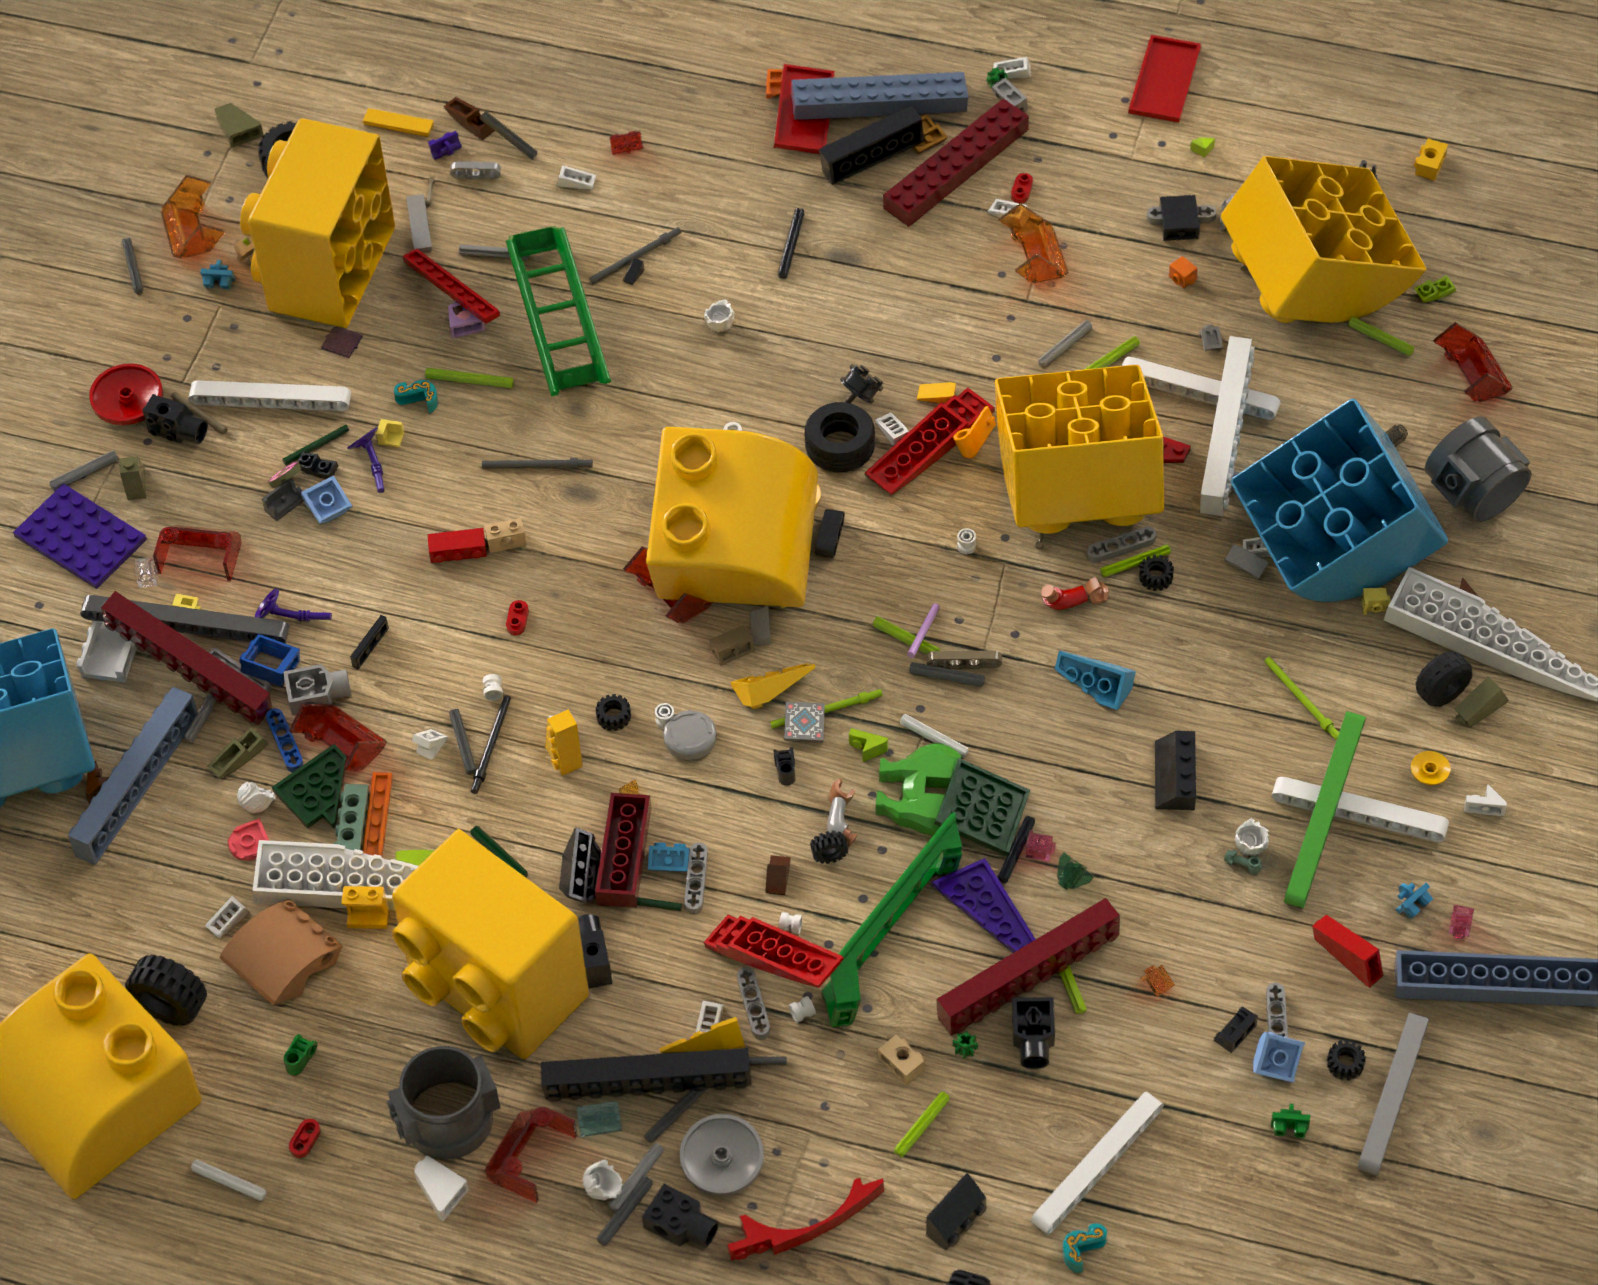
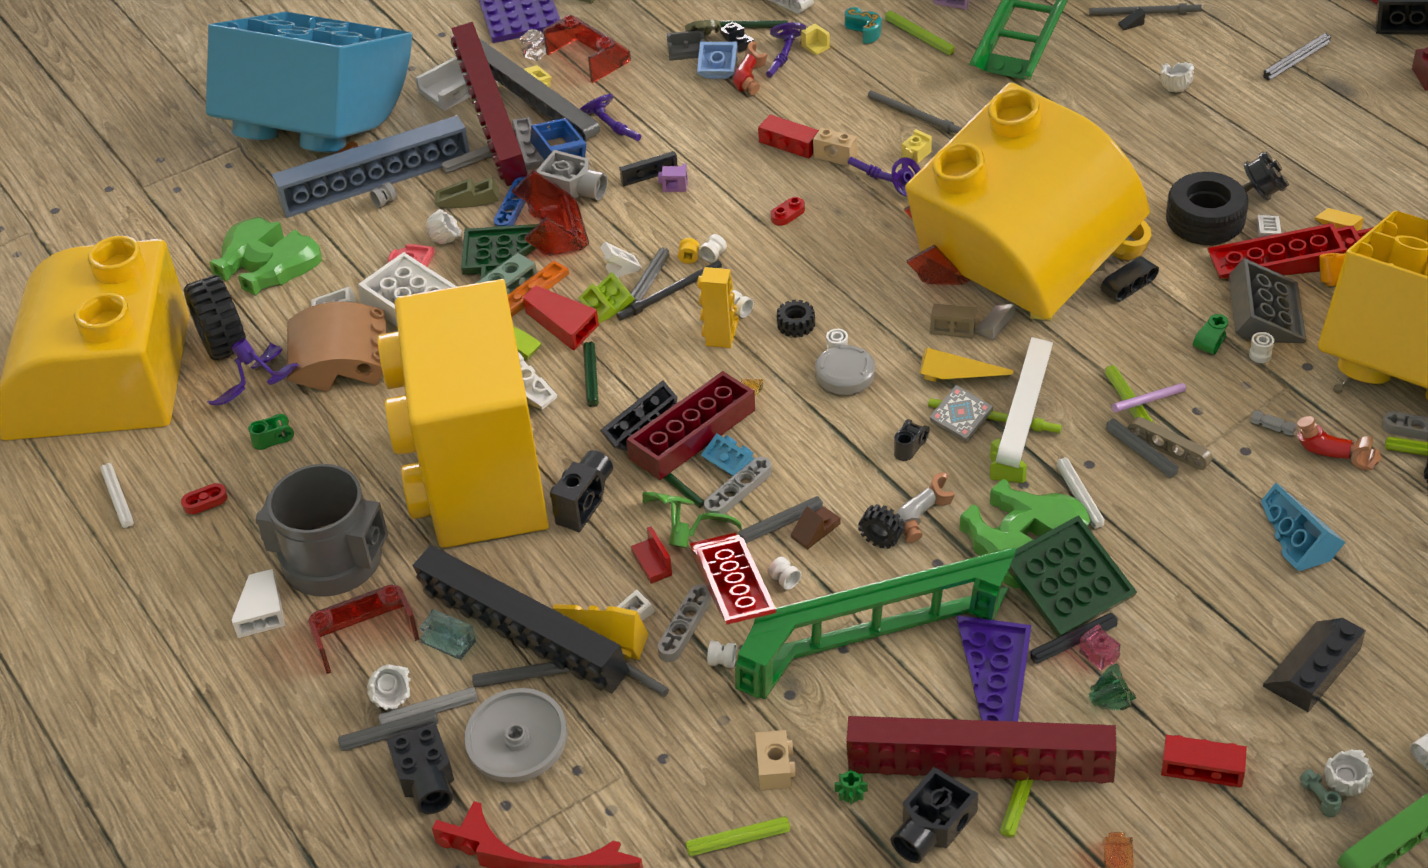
camera: 40 degrees right, 10 degrees down
none -> dark purple plant [207,338,299,406]
none -> bright green animal [209,217,322,296]
none -> light grey wheel [370,182,397,208]
none -> slope [523,285,599,351]
none -> lime slope [578,272,635,323]
none -> red panel [631,526,672,584]
none -> bright green plant [642,492,742,548]
none -> medium lavender brick [658,164,688,192]
none -> yellow wheel [678,238,699,264]
none -> piece [733,41,768,95]
none -> dark grey axle [738,496,823,543]
none -> dark purple dish [848,157,921,197]
none -> light yellow brick [902,129,932,164]
none -> white beam [995,337,1053,468]
none -> red brick [1161,734,1247,788]
none -> green piece [1193,314,1229,355]
none -> dark grey slope [1229,258,1307,343]
none -> light grey axle [1250,410,1297,436]

